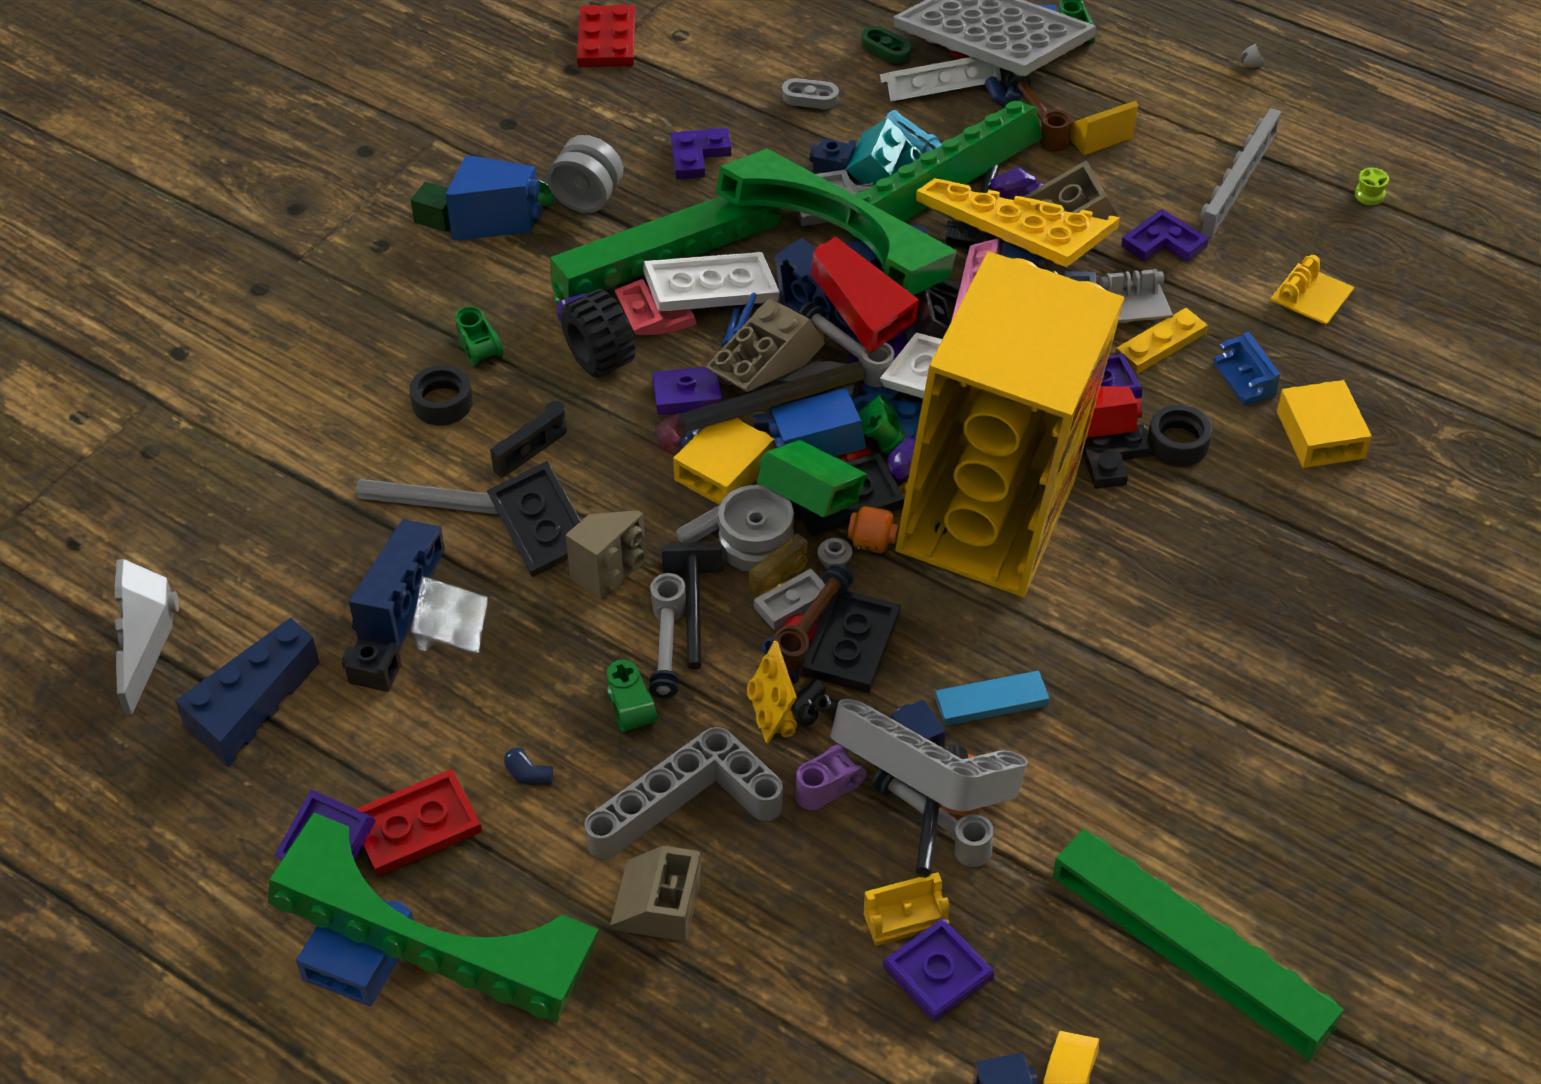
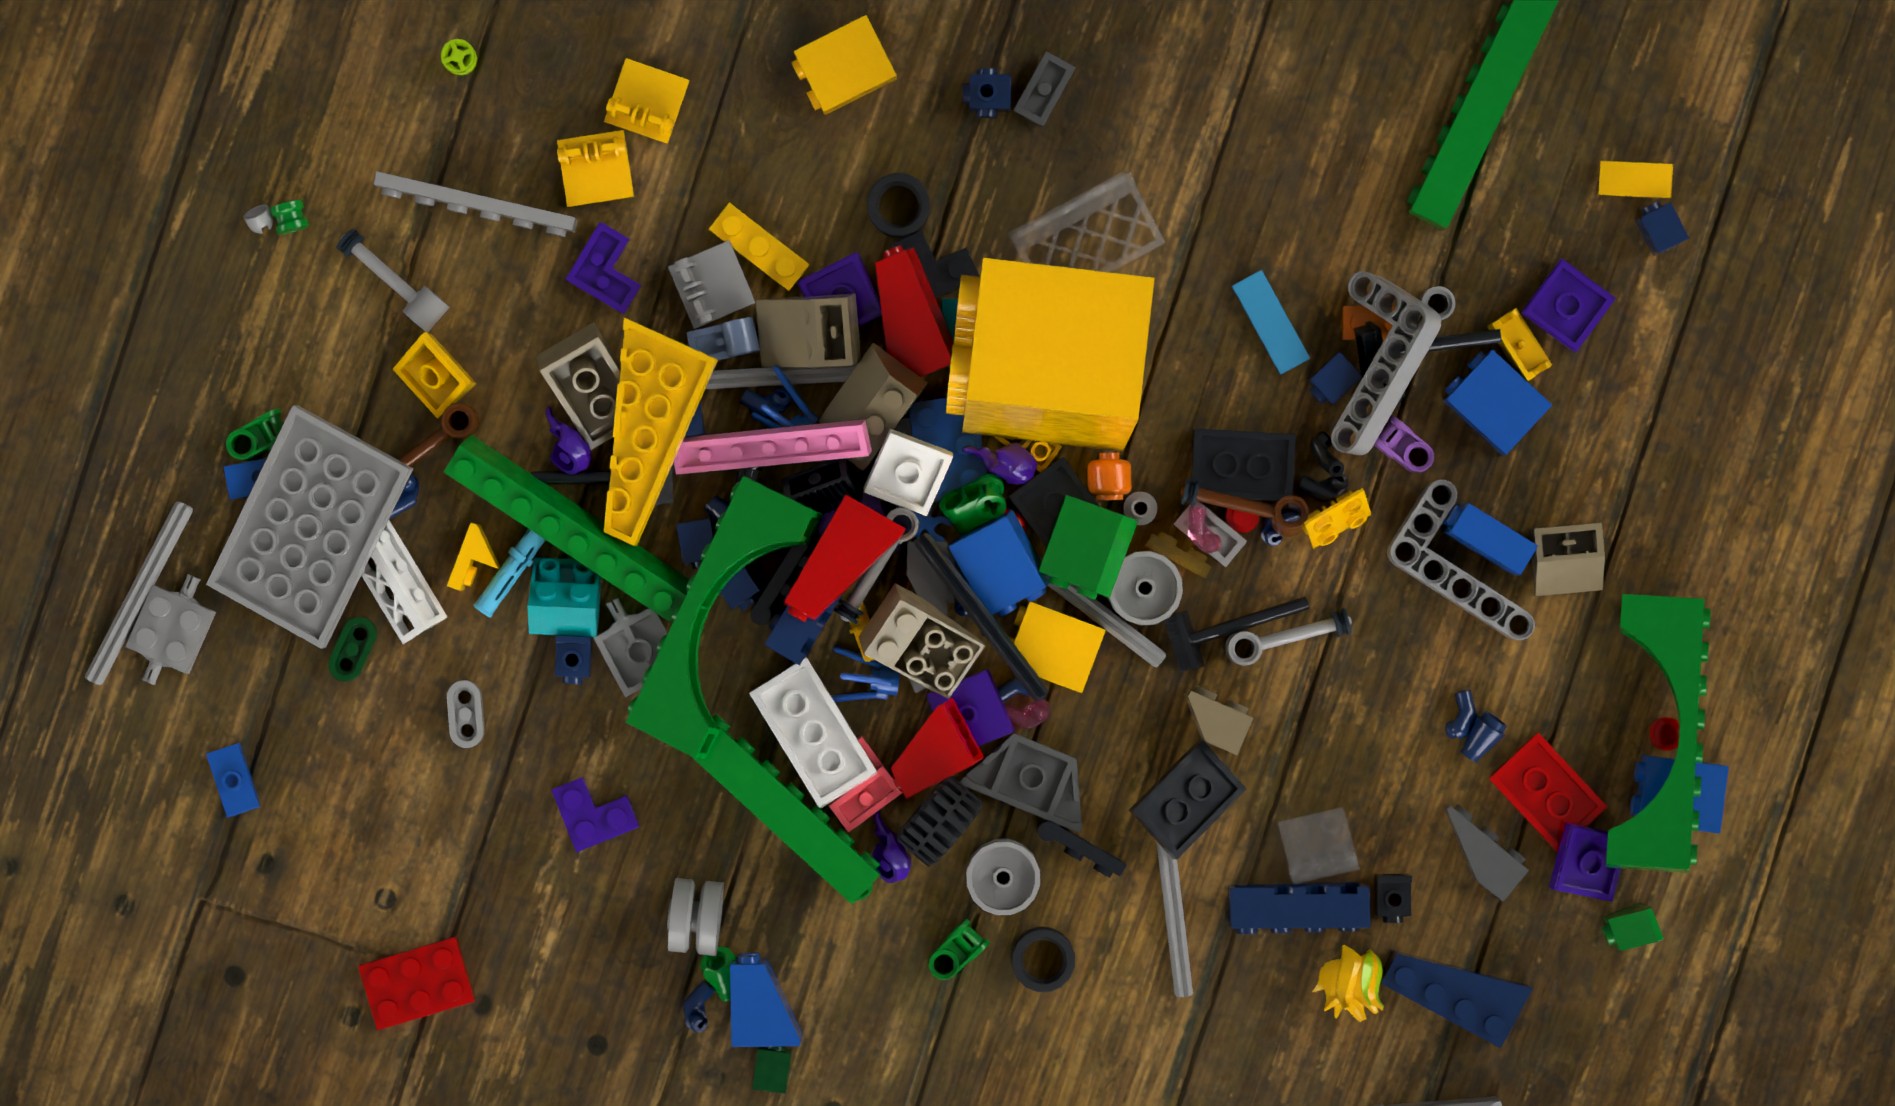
camera: 100 degrees left, 40 degrees up
green piece [607,659,658,732] -> none
blue hinge [1213,332,1280,406] -> none
none -> green wheel [270,200,310,235]
none -> light grey piece [336,228,450,332]
none -> yellow slope [447,523,500,591]
none -> yellow hinge [557,130,634,207]
none -> red slope [891,697,984,798]
none -> dark grey wing [960,733,1082,833]
none -> dark blue brick [963,68,1011,118]
none -> light grey wheel [966,838,1040,915]
none -> clear fence [1007,170,1165,273]
none -> dark grey plate [1014,51,1076,128]
none -> clear pink arm [1188,507,1222,553]
none -> yellow hair [1312,945,1384,1022]
none -> blue brick [1442,503,1538,575]
none -> blue brick [1443,350,1552,455]
none -> dark grey slope [1443,804,1529,901]
none -> dark blue cone [1461,711,1507,763]
none -> green slope [1601,902,1664,951]

